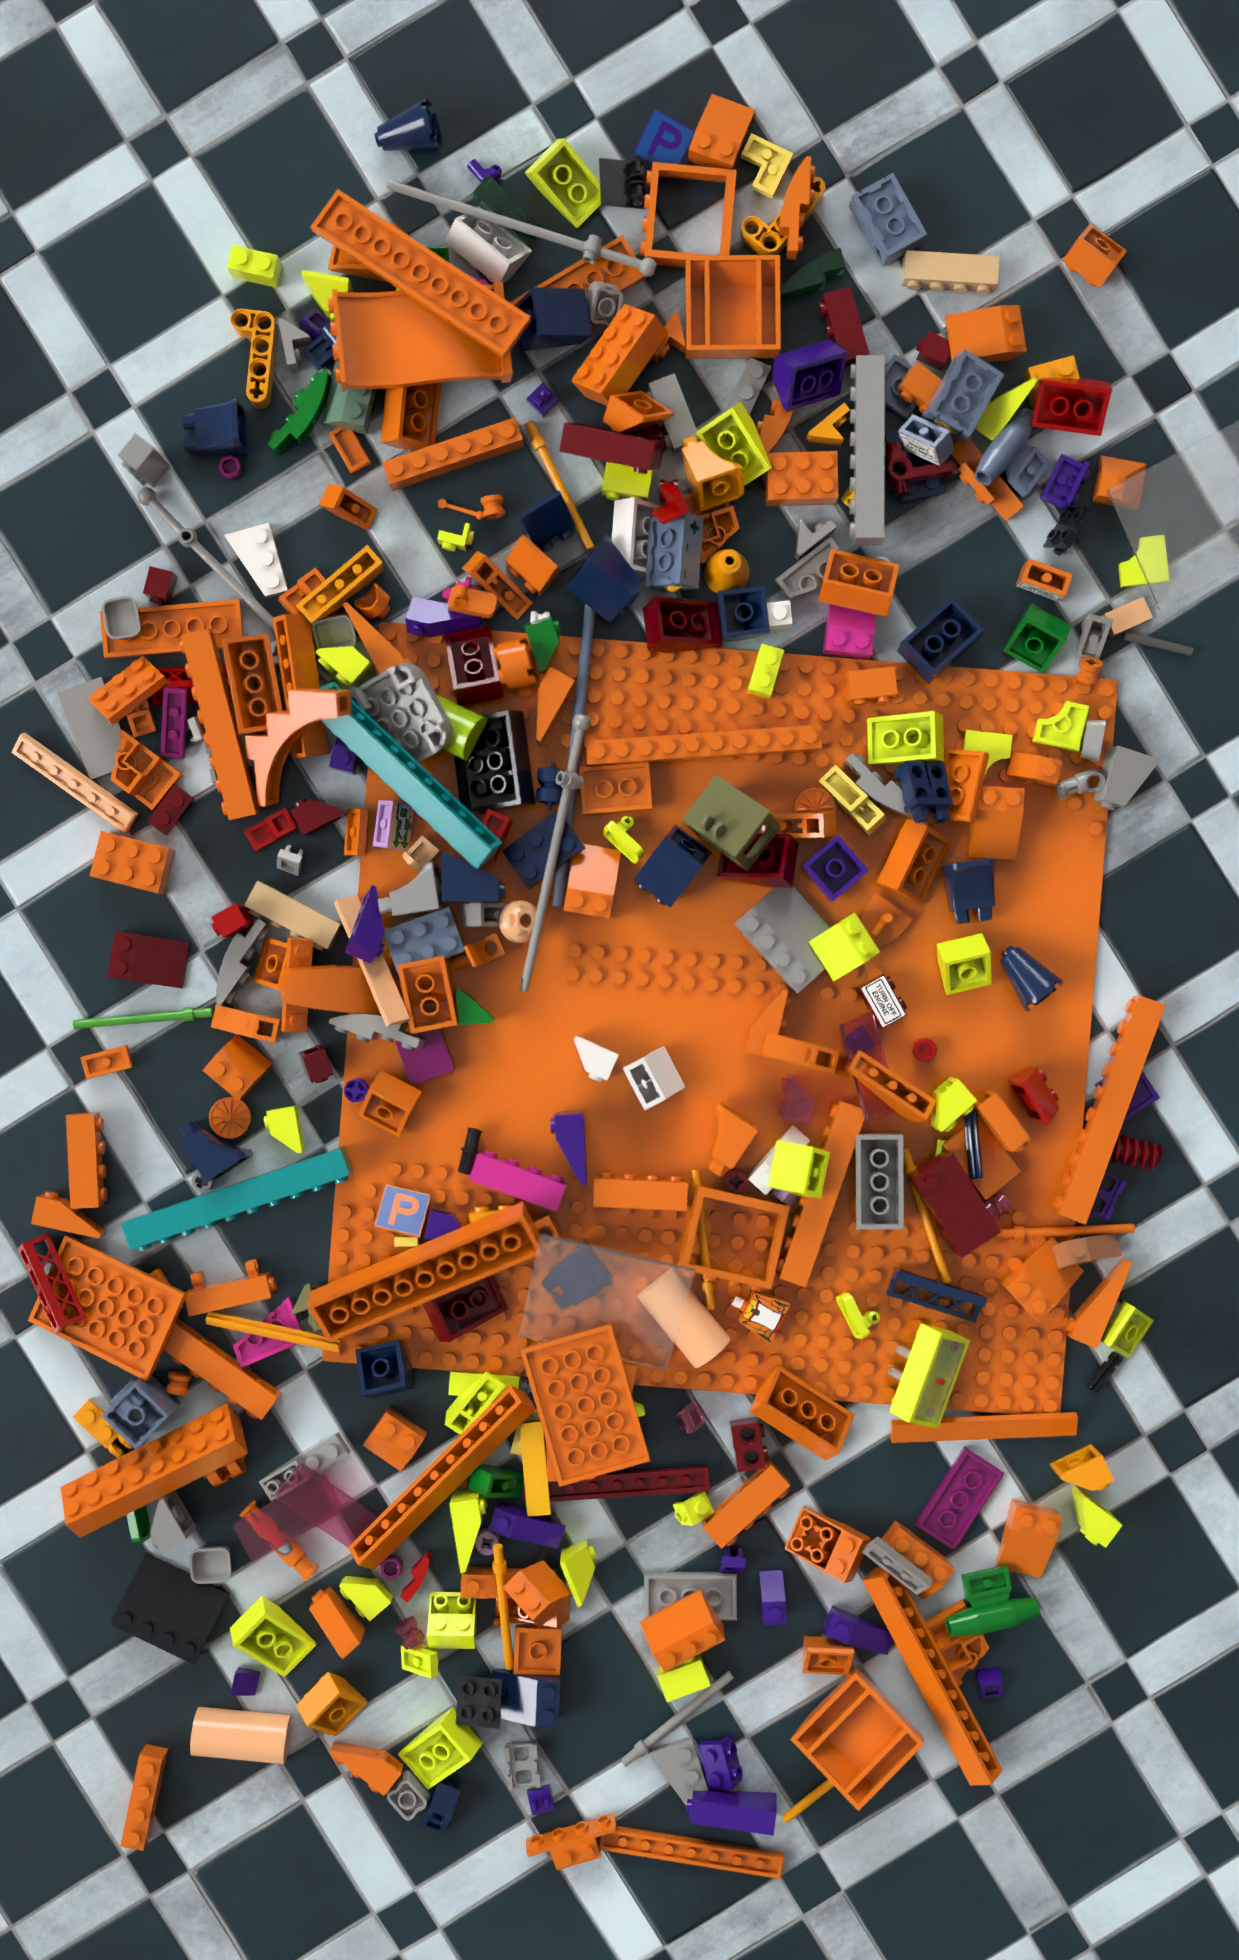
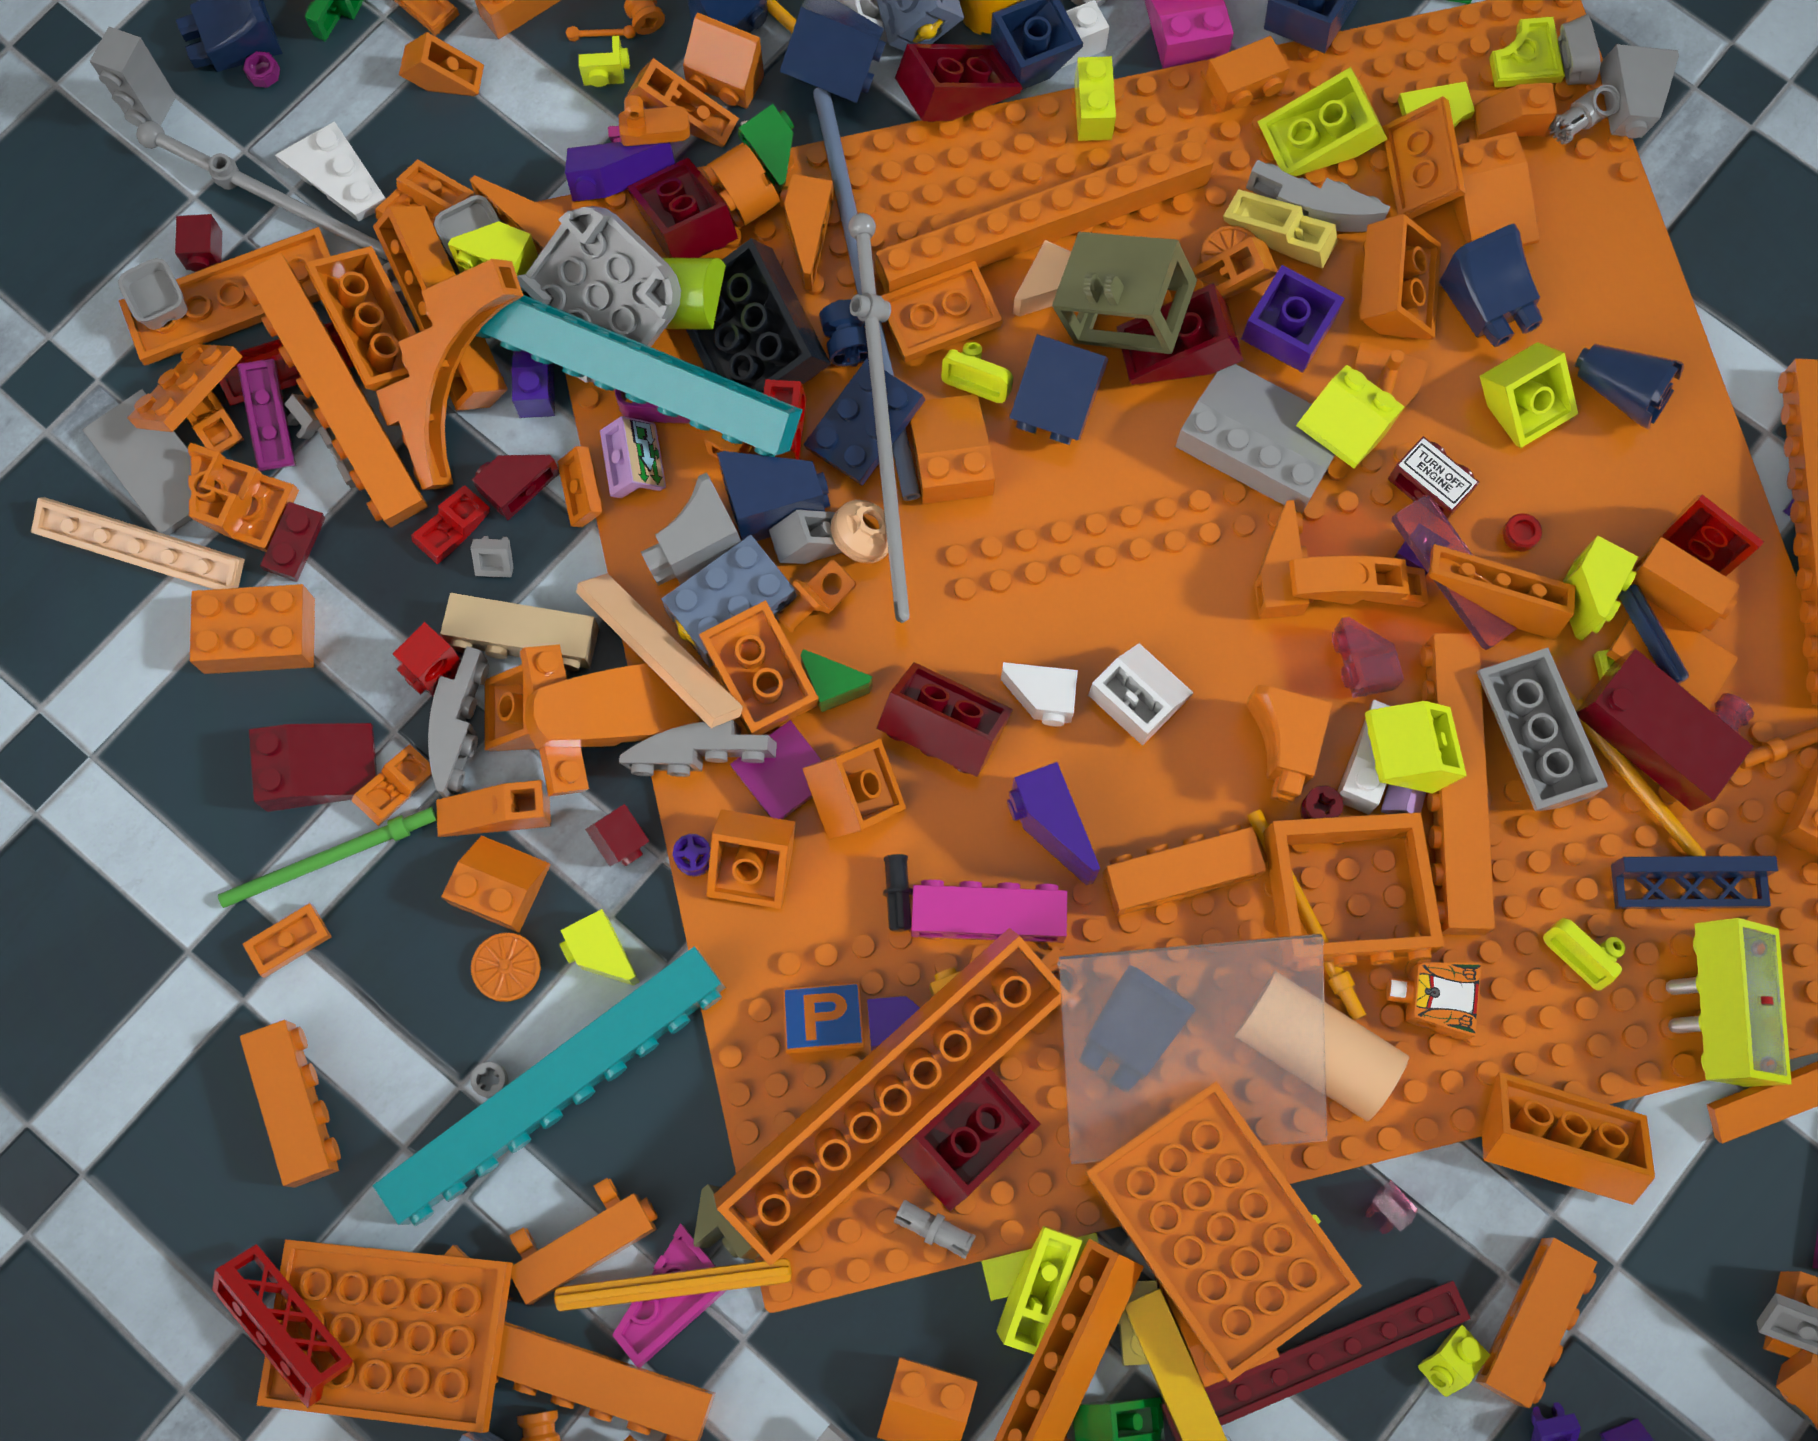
camera: 15 degrees left, 15 degrees down
orange slope [31,1191,106,1239] -> none
dark blue hips [179,1120,253,1182] -> none
light orange slope [296,545,384,624] -> none
dark purple slope [345,885,385,963] -> none
orange piece [354,583,390,619] -> none
dark blue slope [355,1340,415,1398] -> none
light yellow tile [394,1234,420,1246] -> none
light nougat tile [402,835,440,872] -> none
dark red brick [730,1417,769,1472] -> none
orange slope [784,1506,871,1583] -> none
dark blue hips [894,761,953,824] -> none
none -> orange slope [351,744,432,826]
none -> orange slope [802,738,906,840]
none -> dark red slope [876,662,1013,777]
none -> light grey pin [893,1200,976,1259]
none -> light nougat slope [1013,240,1071,316]

